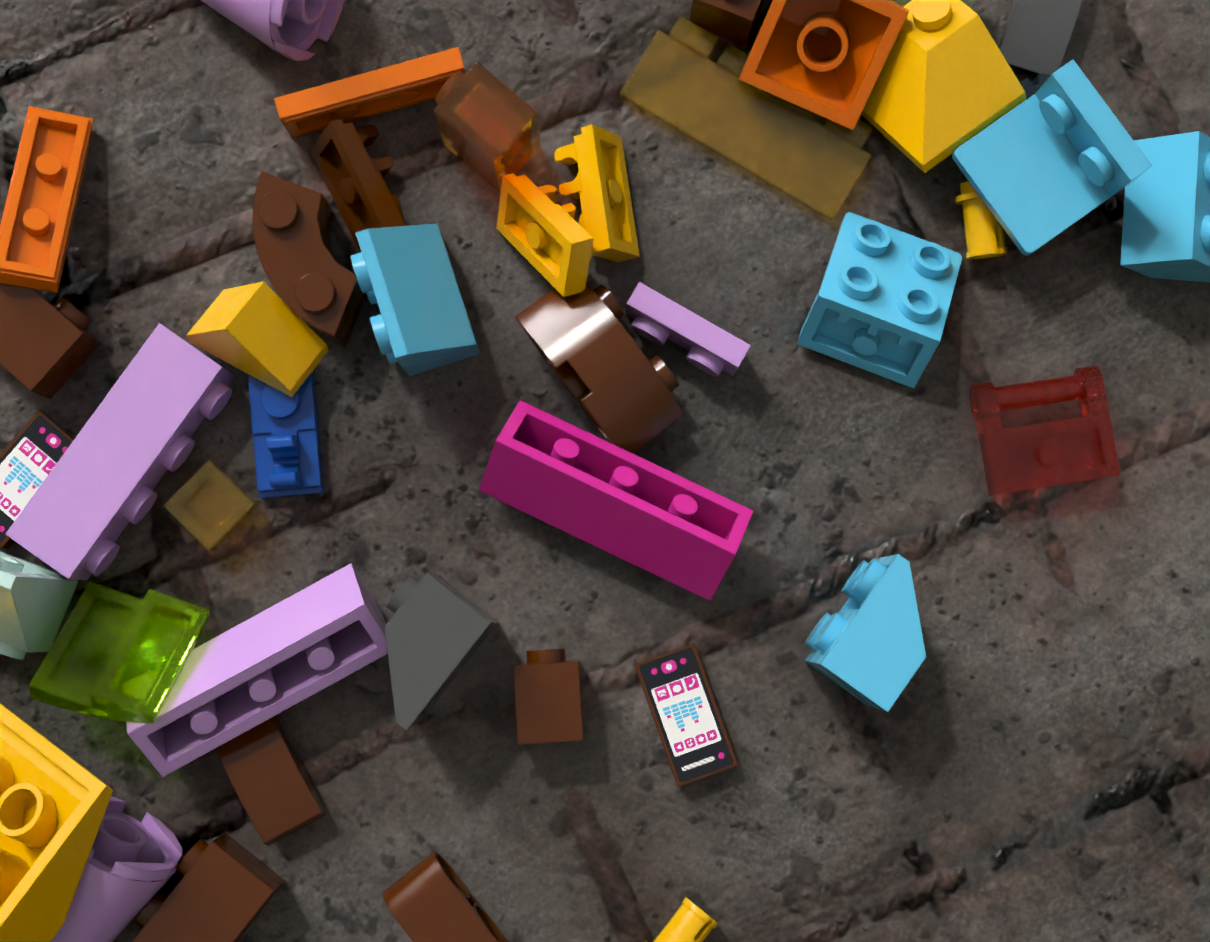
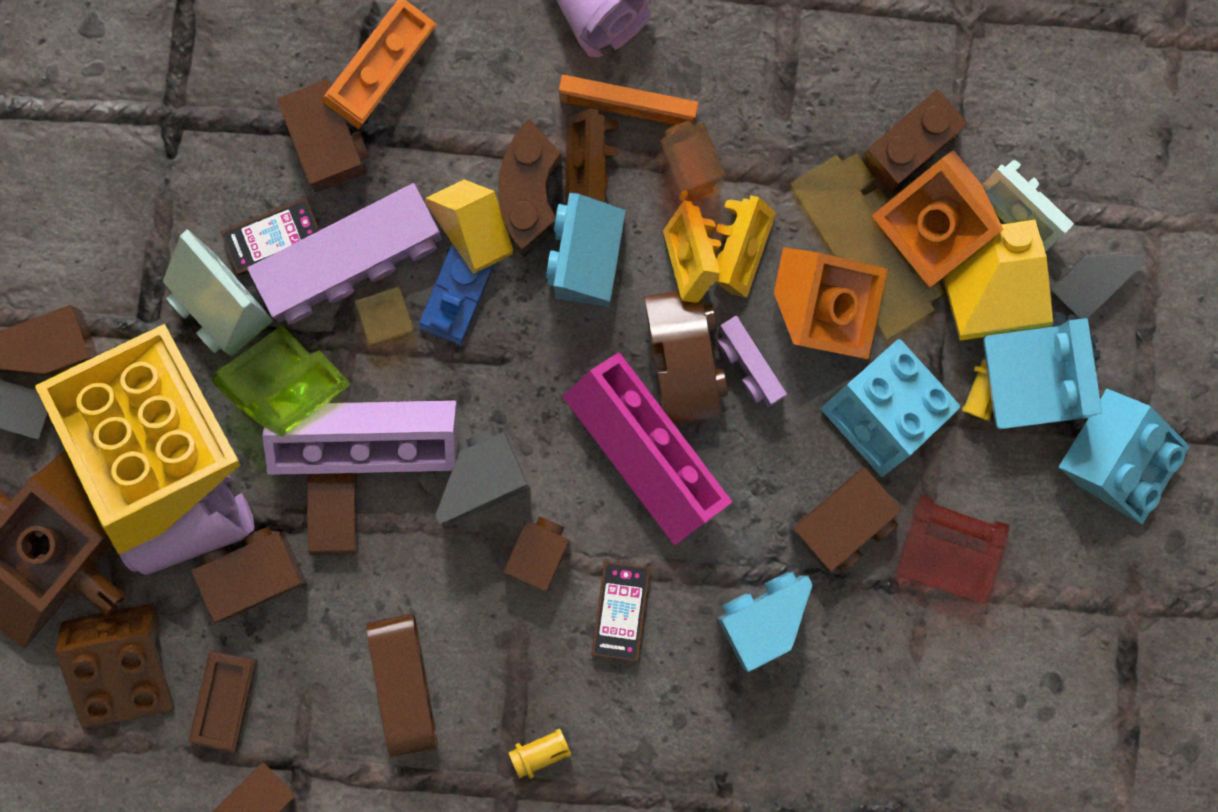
camera: 30 degrees right, 0 degrees up
none -> orange slope [774,247,888,359]
none -> reddish brown brick [790,467,902,573]

